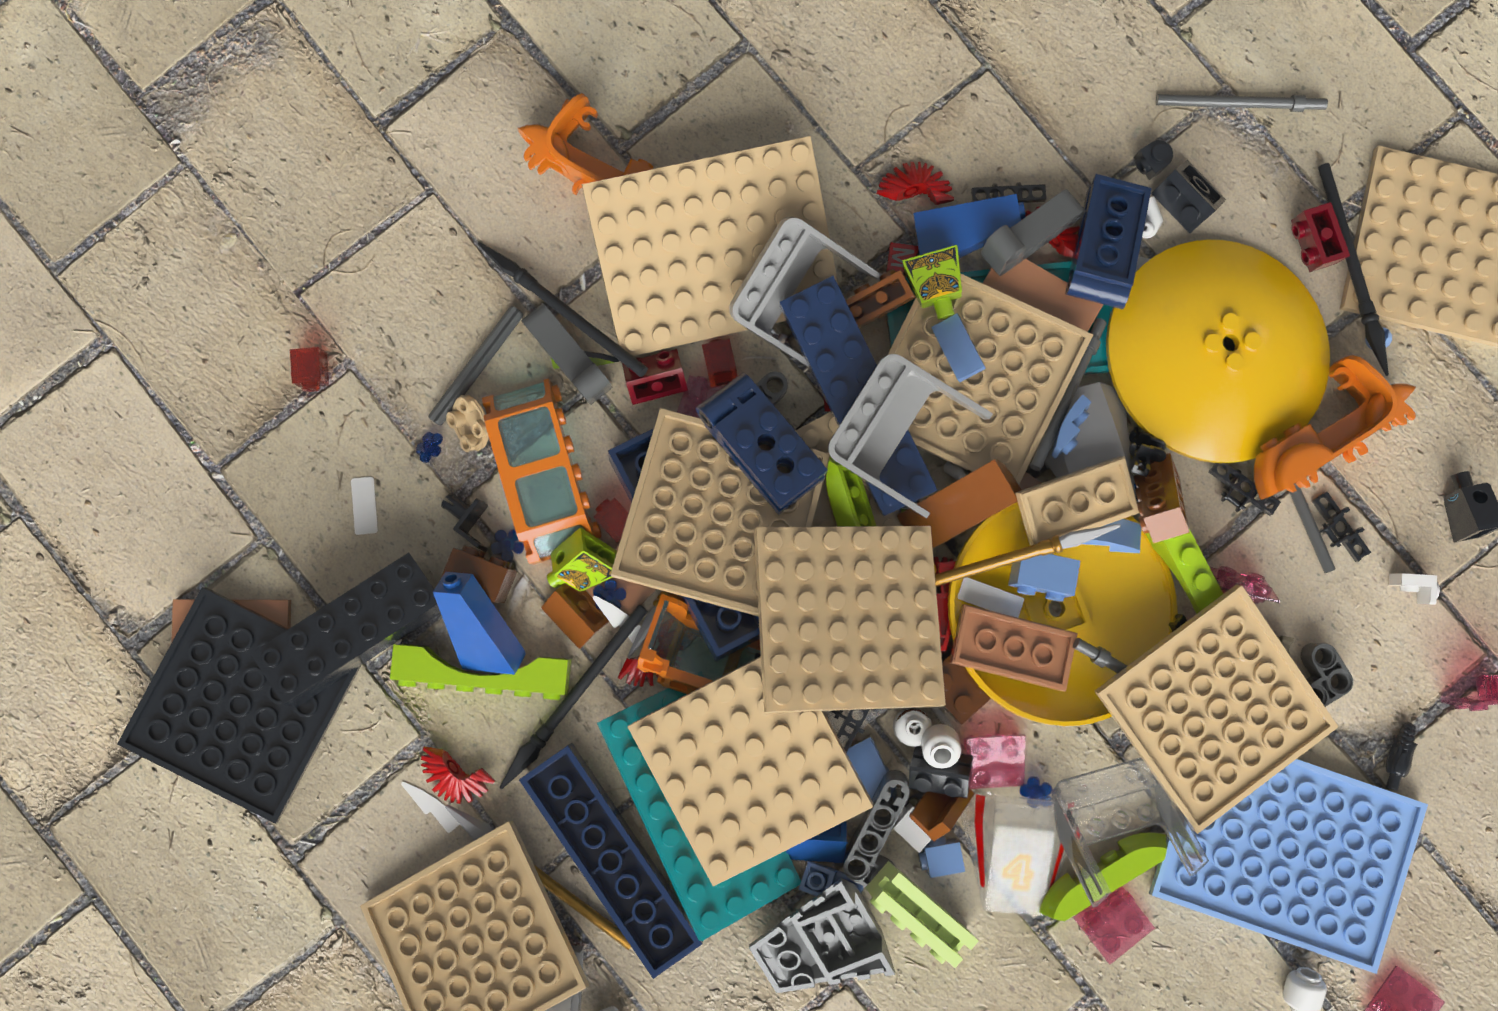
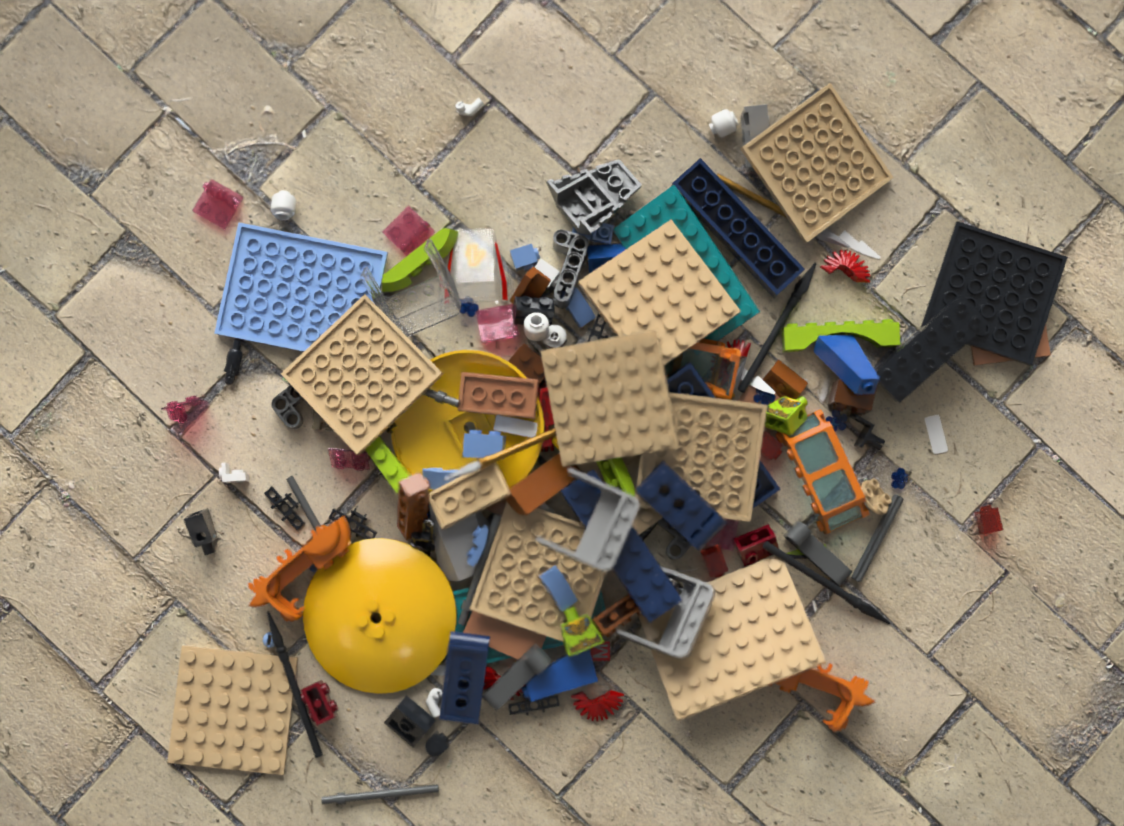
camera: 175 degrees right, 0 degrees up
yellowish green brick [865,861,978,968] -> none

